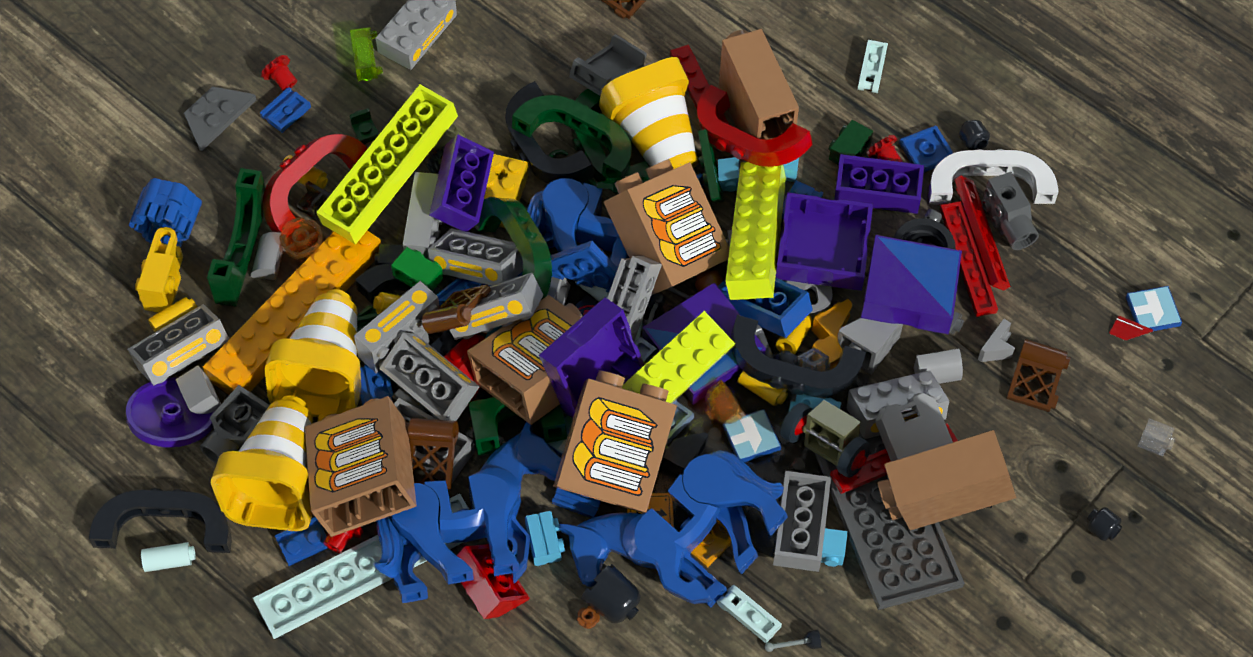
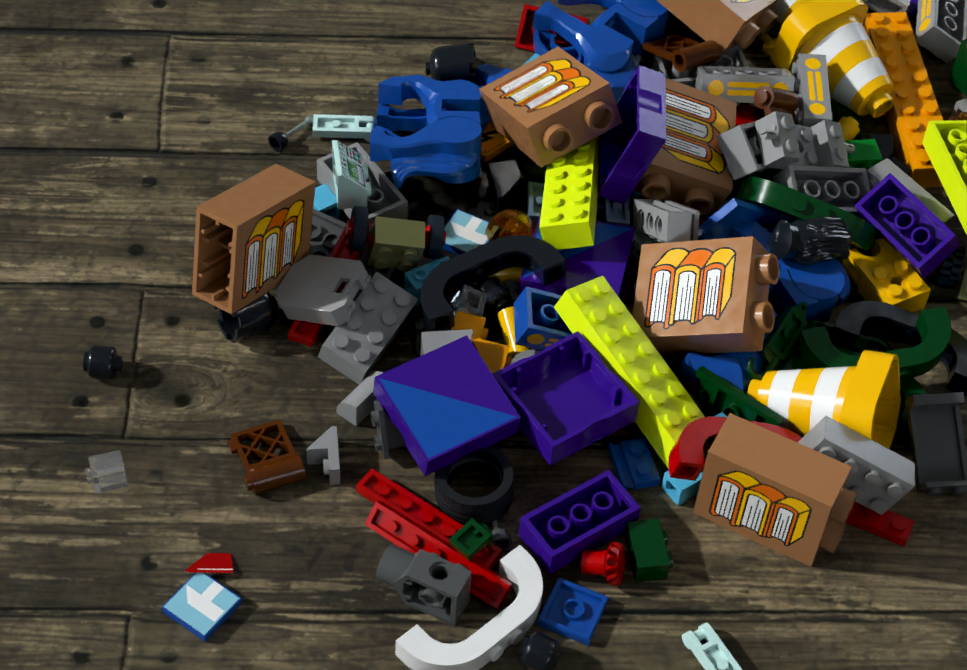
camera: 135 degrees right, 10 degrees down
none -> light aqua slope [332,140,372,209]
none -> dark green bracket [449,518,493,561]
none -> light grey brick [755,111,855,170]
none -> black hair [769,216,852,265]
none -> light grey brick [797,416,915,515]

